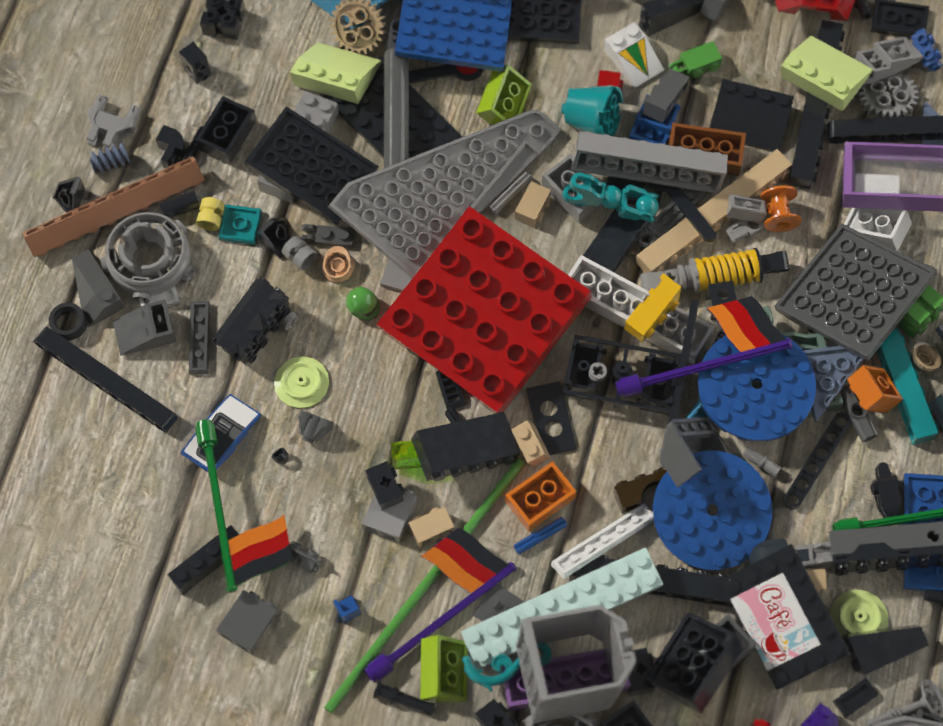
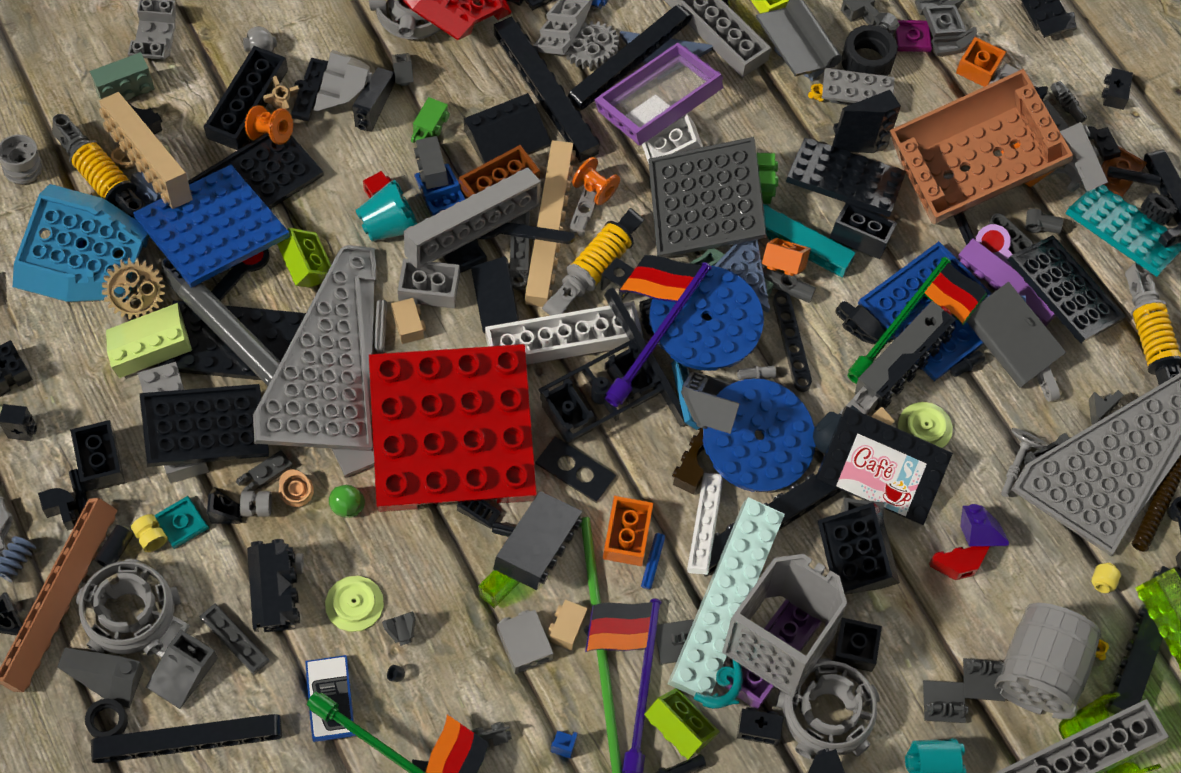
camera: 50 degrees left, 5 degrees down
black brick [365,461,405,510] -> none
tan brick [511,420,551,467] -> none
teal piece [562,173,659,223] -> none
light grey bush [589,362,607,382] -> none
white slope [604,22,664,89] -> none
yellow wedge [624,273,681,343] -> none
light grey slope [727,194,767,223] -> none
yellowish green slope [781,36,873,111] -> none
black tile [833,678,878,718] -> none
black slope [842,625,929,675] -> none
tan hat [911,342,941,372] -> none

